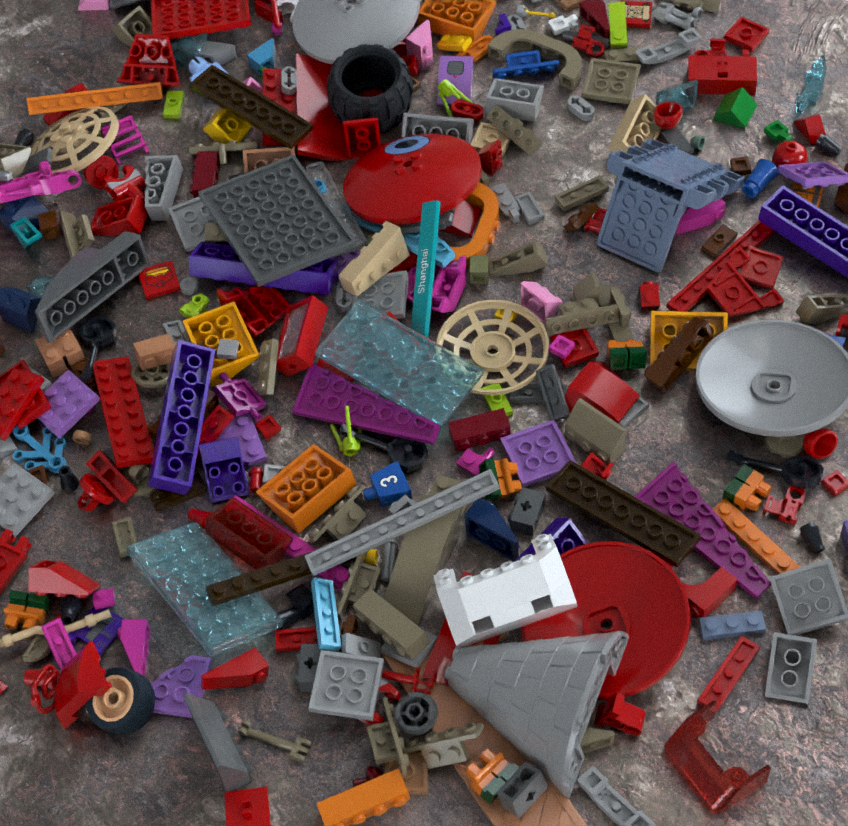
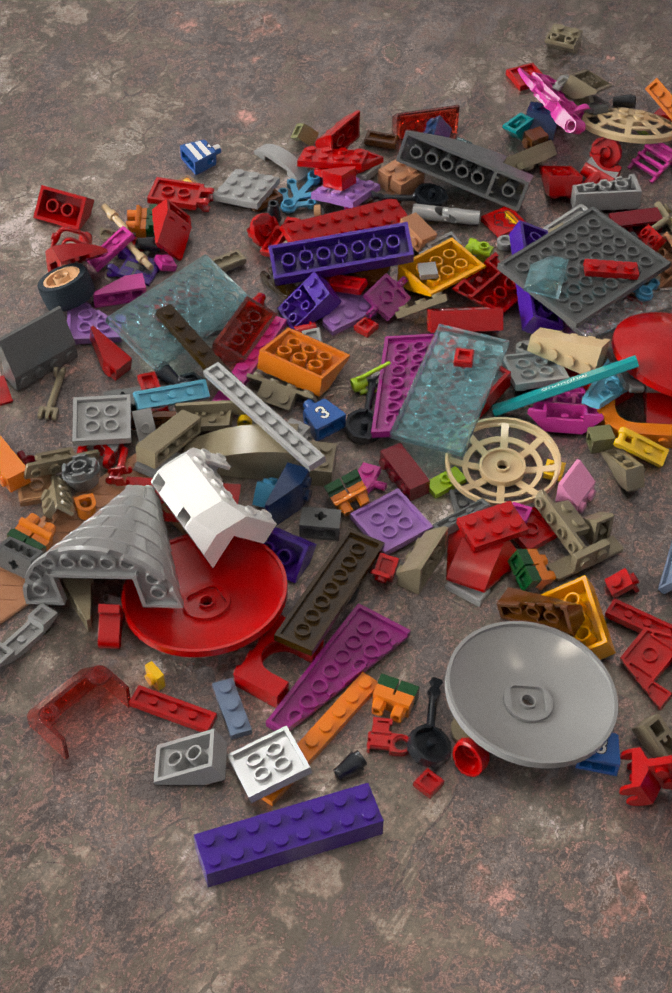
camera: 70 degrees right, 5 degrees down
none -> orange plate [74,493,97,520]
none -> yellow plate [144,661,166,691]
none -> dark azure slope [252,477,278,508]
none -> red slope [322,166,356,191]
none -> light grey piece [412,203,480,226]
none -> red tile [453,348,475,368]
none -> red plate [456,500,529,552]
none -> clear light blue slope [523,255,569,299]
none -> red plate [583,259,639,280]
none -> yellow plate [613,427,669,468]
none -> red plate [638,224,667,252]

